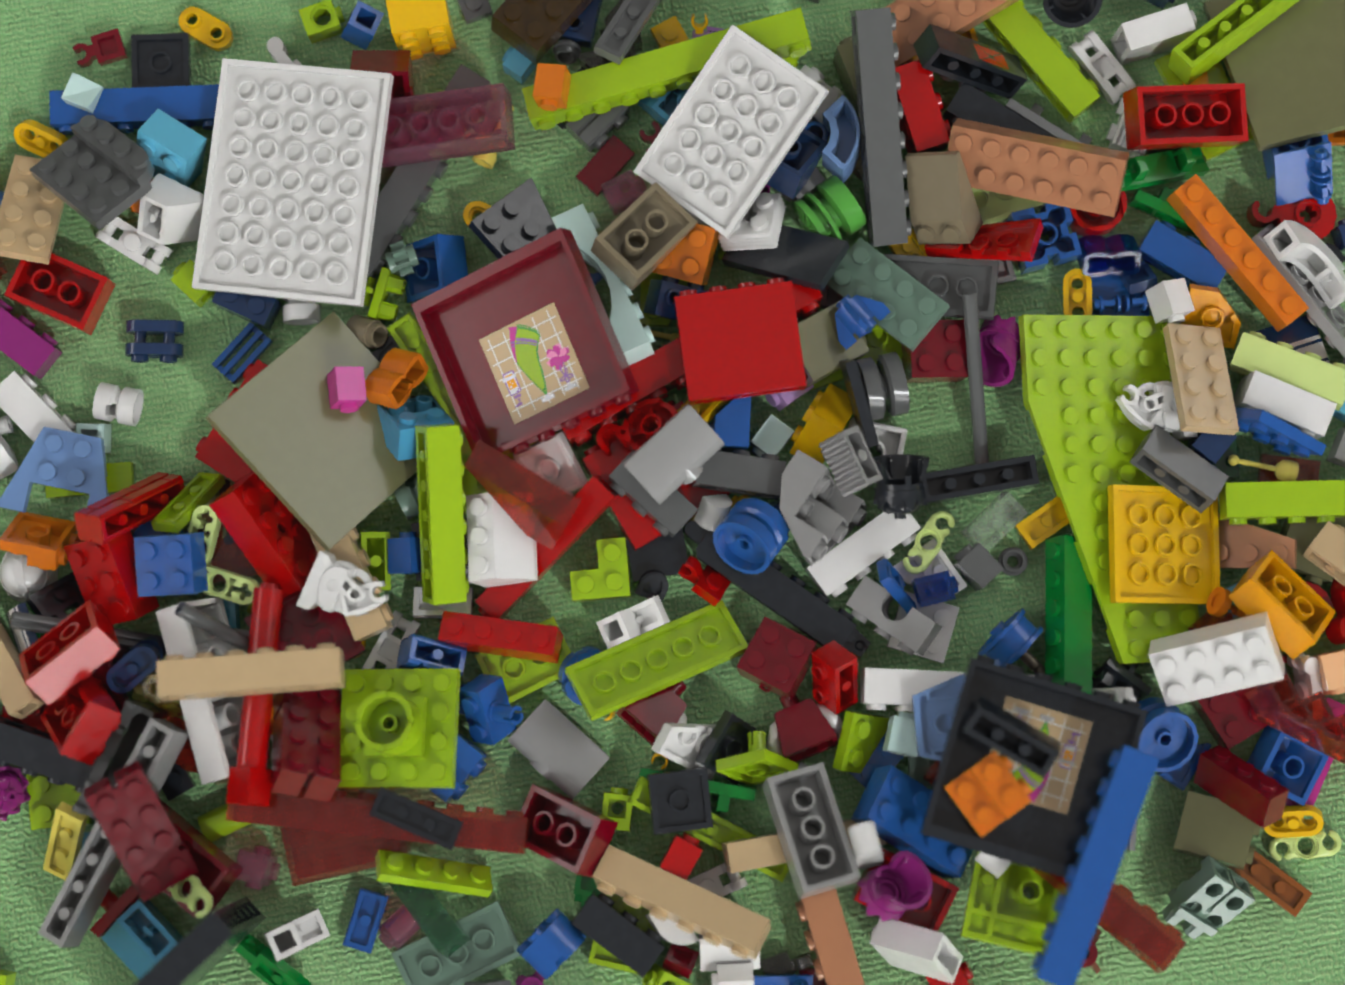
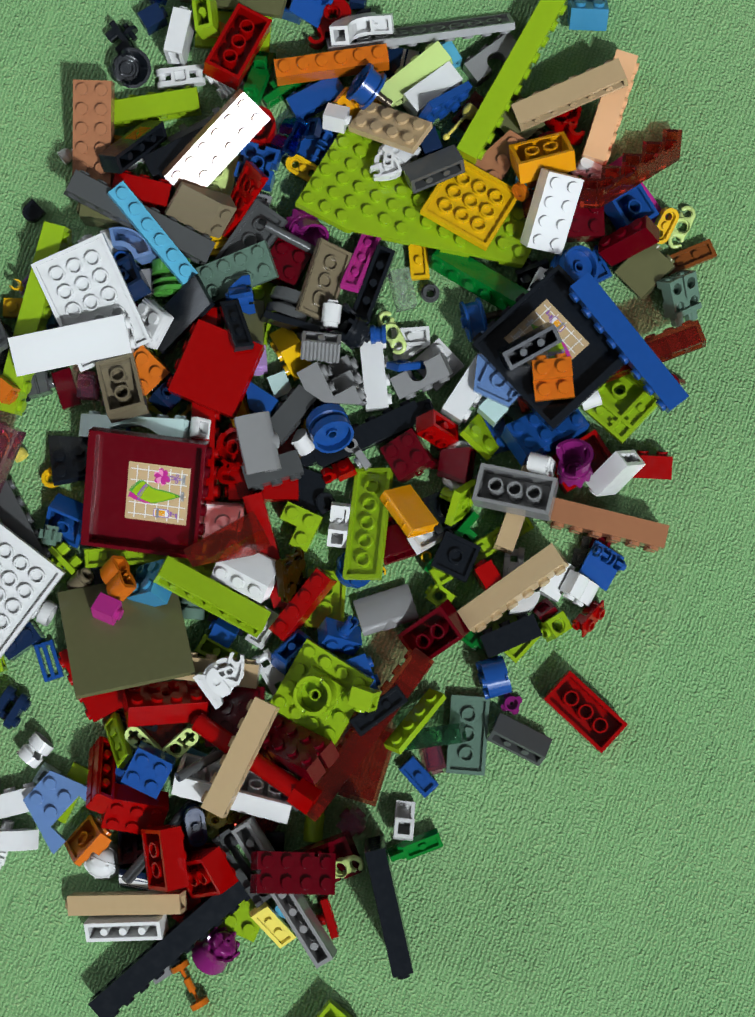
camera: 60 degrees left, 0 degrees up
dark azure slope [102,899,184,980] -> none
clear blue brick [911,570,958,609] -> none
dark grey brick [953,543,1004,591] -> none
none -> white brick [8,313,136,377]
none -> medium azure plate [107,181,198,286]
none -> white brick [189,417,211,439]
none -> black tile [219,299,254,352]
none -> dark brown plate [275,548,307,603]
none -> dark tan tile [295,238,352,323]
none -> white brick [321,300,342,329]
none -> dark pink plate [340,234,381,293]
none -> light grey plate [344,438,371,471]
none -> blue wheel [346,63,393,110]
none -> lime brick [347,684,381,713]
none -> blue wheel [370,324,386,344]
none -> light orange piece [379,484,439,538]

